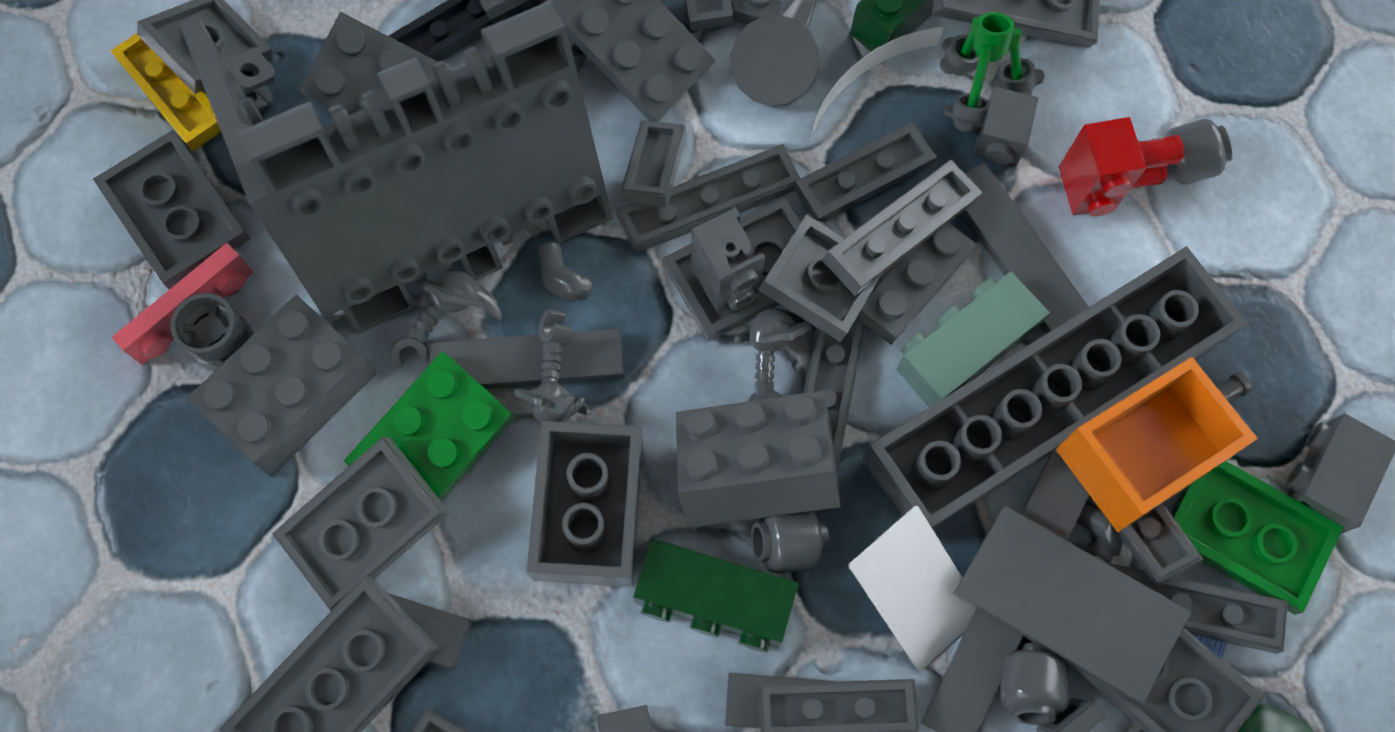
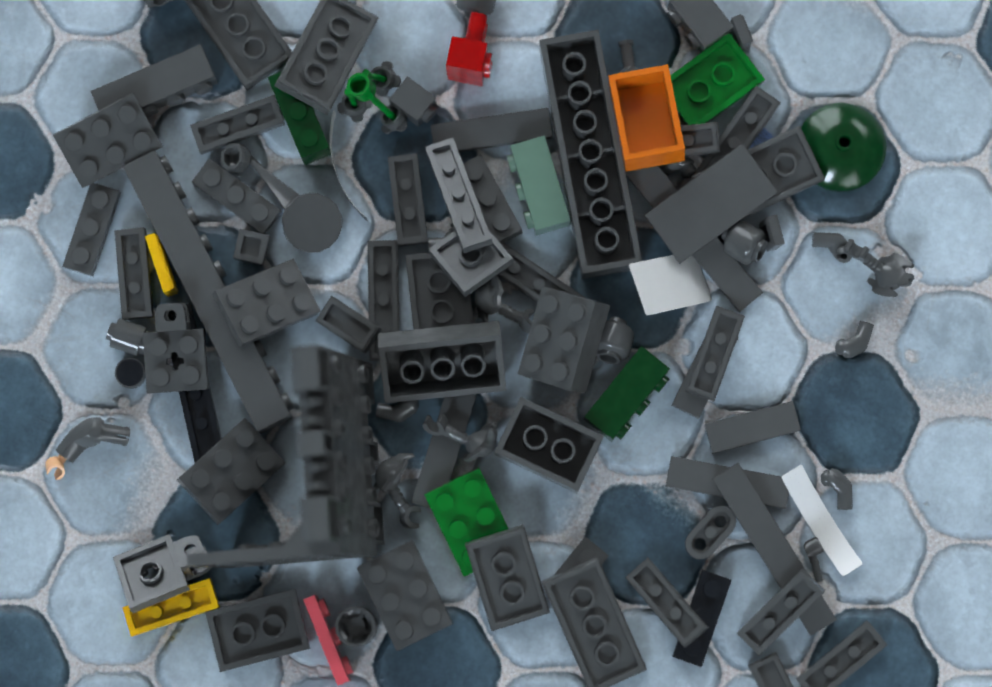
camera: 60 degrees left, 10 degrees up
dark grey hinge [691,208,765,314] -> none
none -> dark grey brick [378,321,507,403]
none -> dark grey tile [730,14,753,51]

